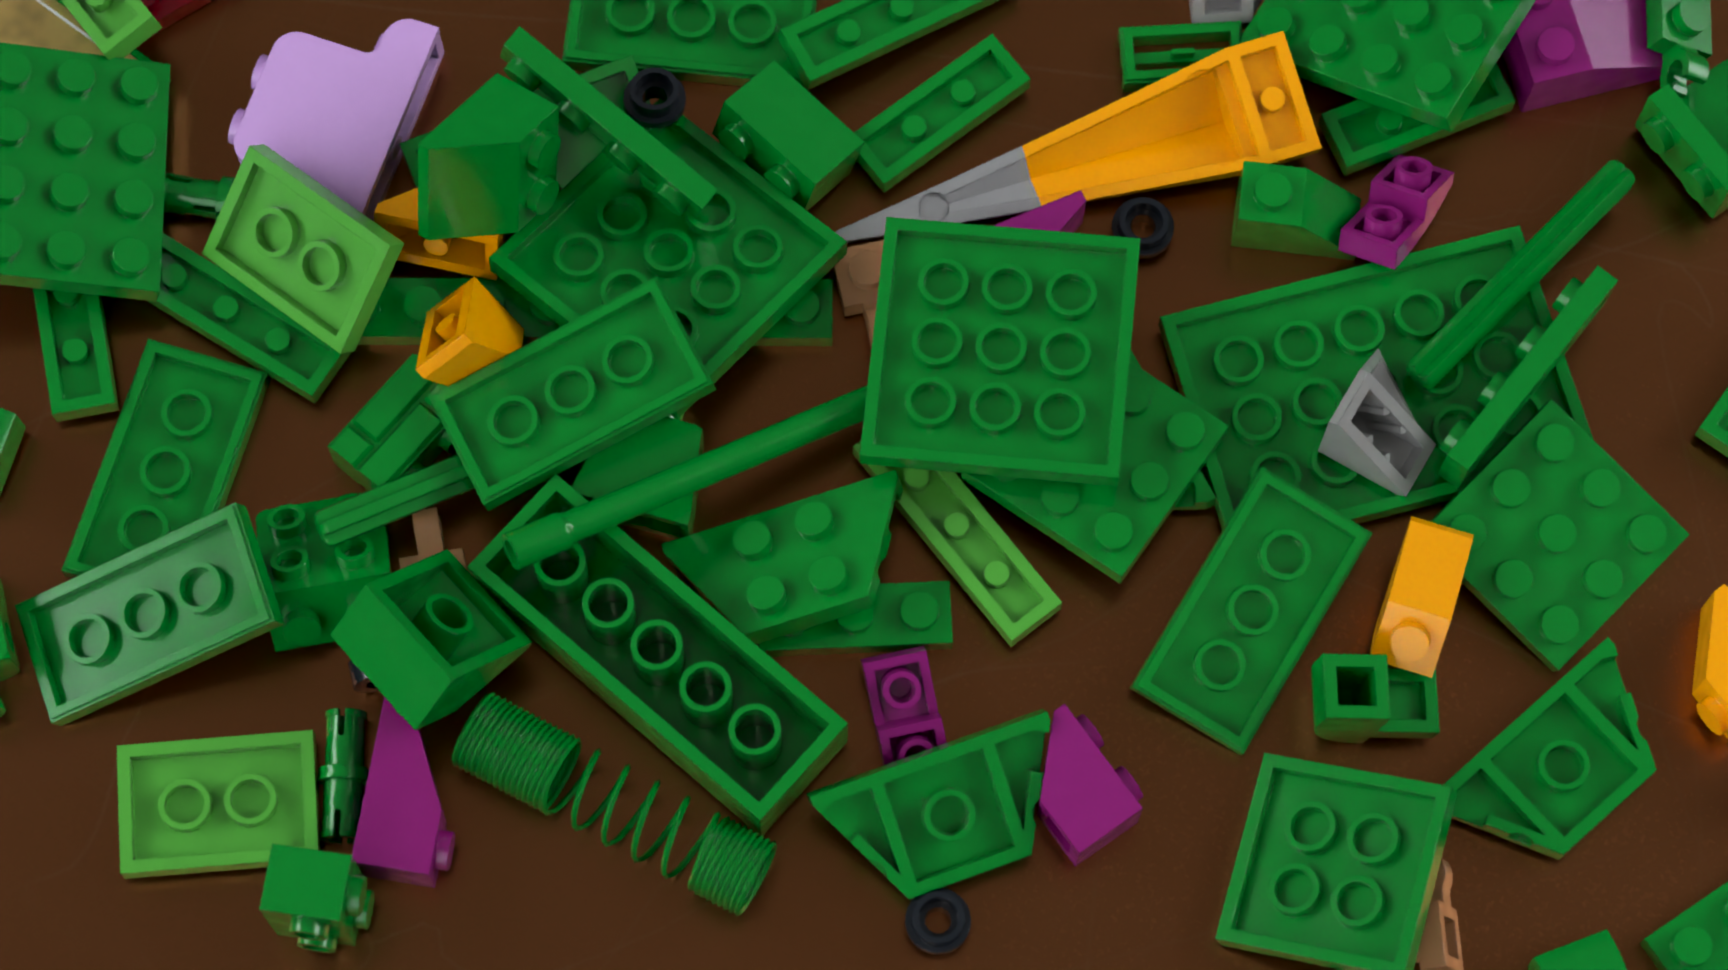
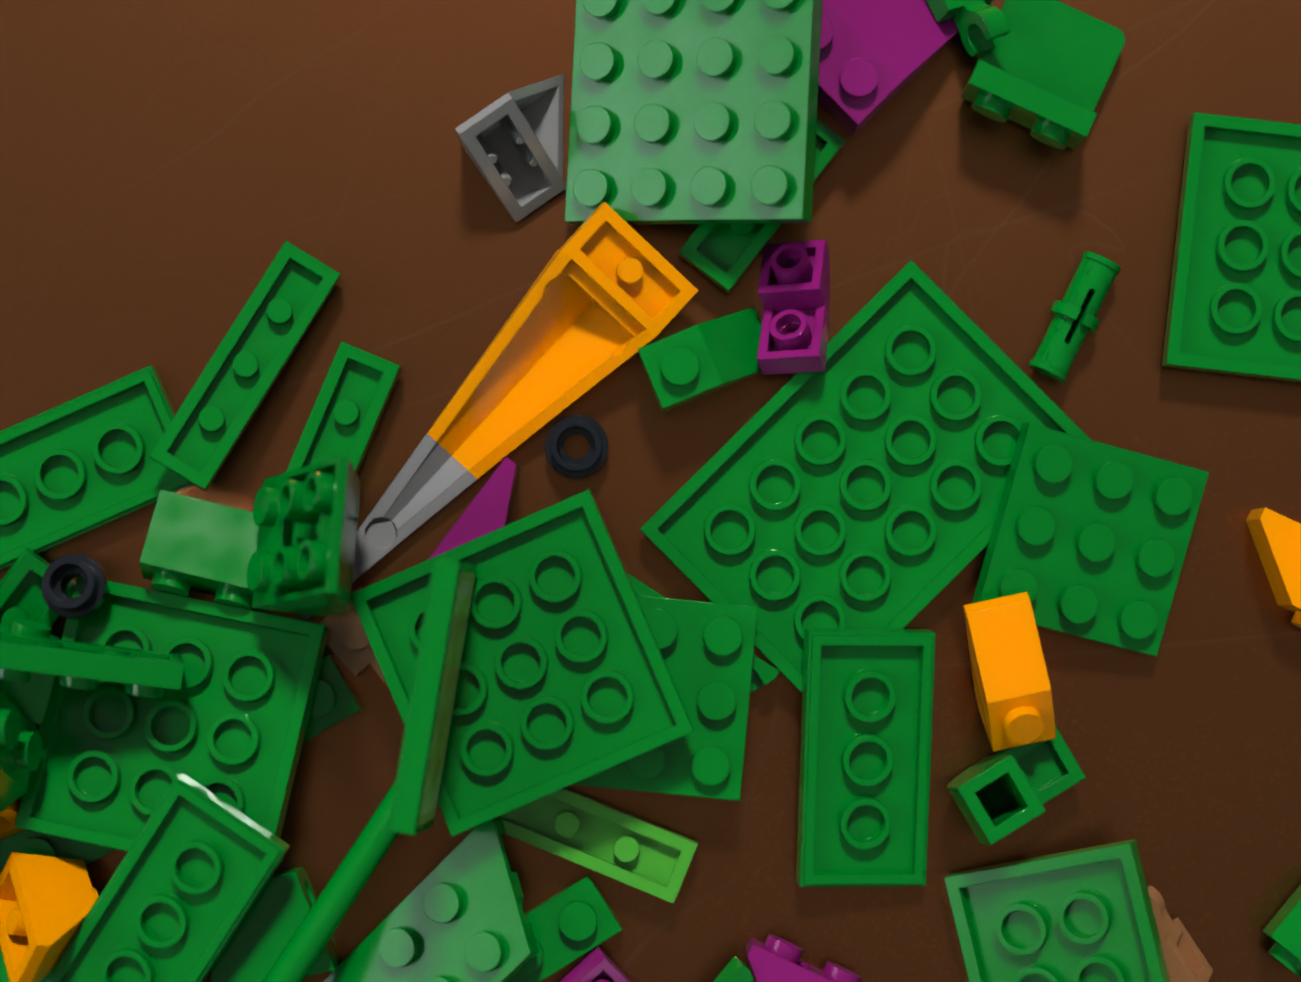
camera: 25 degrees left, 15 degrees up
green tile [1118,21,1242,92] -> none
light grey slope [1318,348,1436,497] -> none
green axle [1406,160,1635,390] -> none
green plate [1438,265,1618,489] -> none
green wing [1443,637,1657,860] -> none
none -> green slope [247,456,361,617]
none -> green tile [388,558,477,835]
none -> green pin [1028,251,1121,383]

